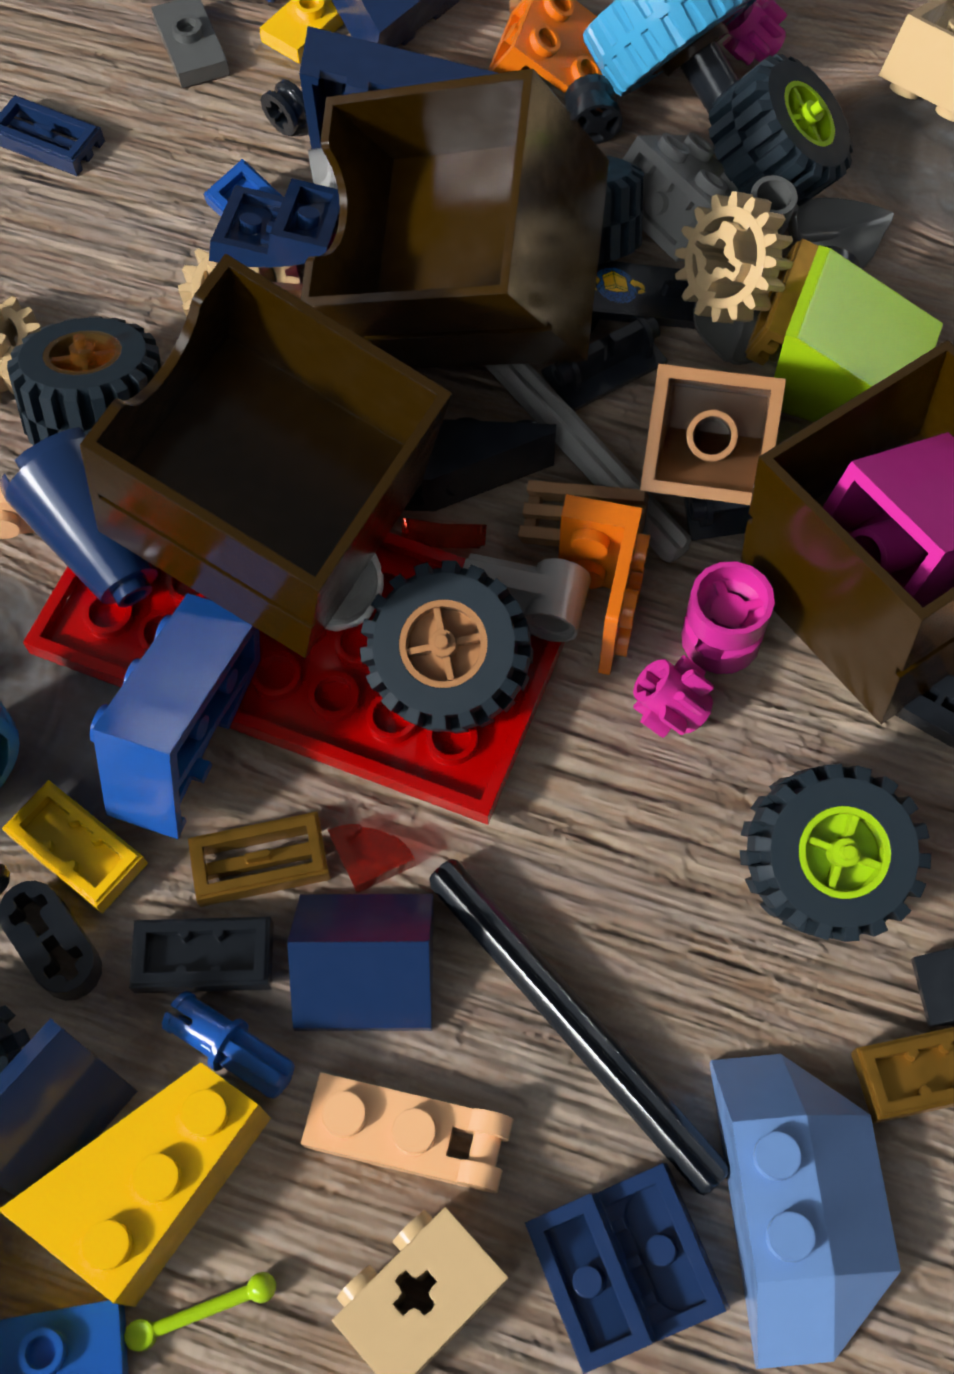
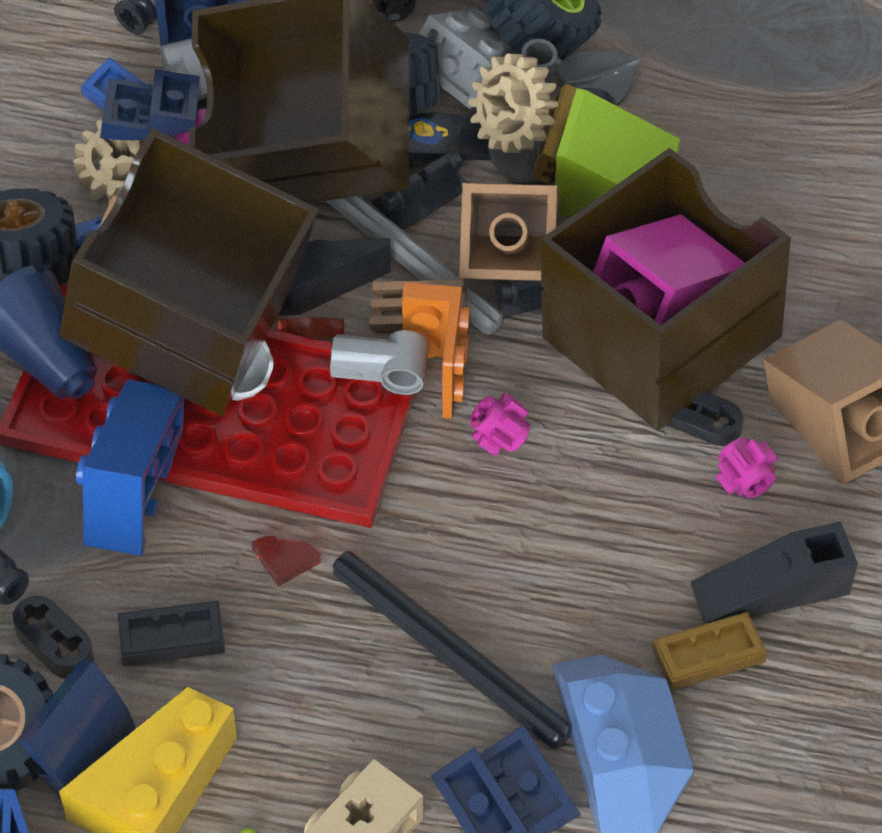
camera: 10 degrees left, 10 degrees down
yellow plate [2,780,148,914] -> none
blue axle [162,991,295,1098] -> none
pearl gold tile [188,811,331,907] -> none
dark blue slope [287,894,434,1031] -> none
light nougat plate [300,1072,514,1193] -> none
black wheel [360,560,534,734] -> none
dark pink wheel [681,561,775,674] -> none
black wheel [739,764,932,942] -> none

